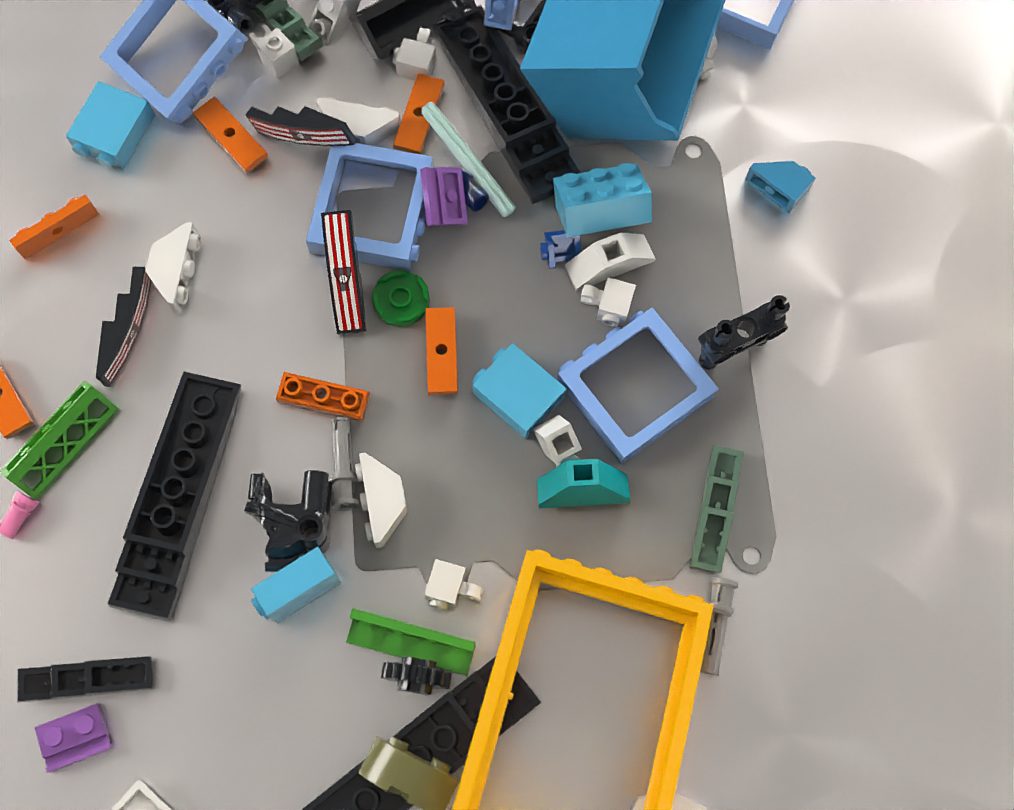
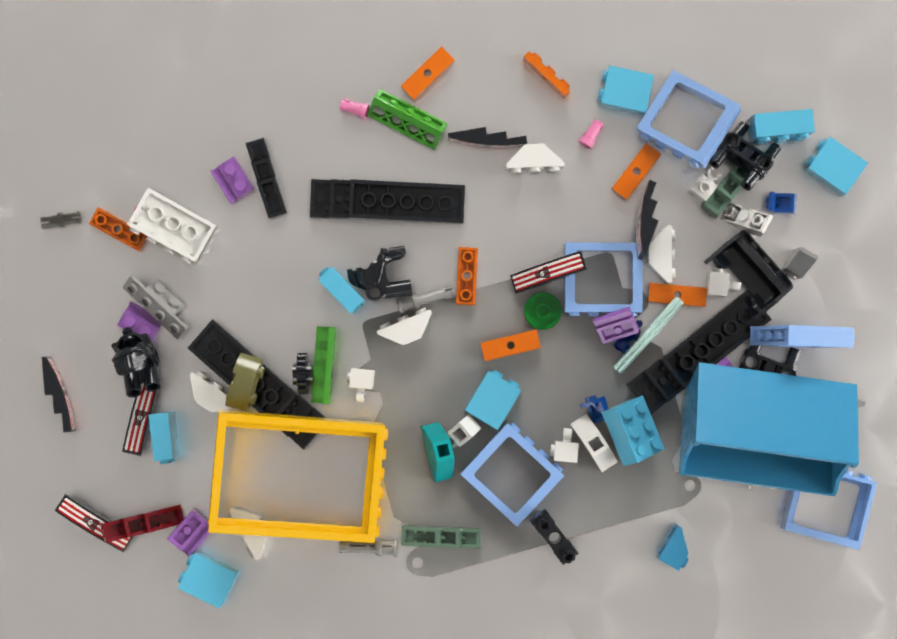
camera: 85 degrees right, 15 degrees up
none -> bright pink pin [578,119,604,149]

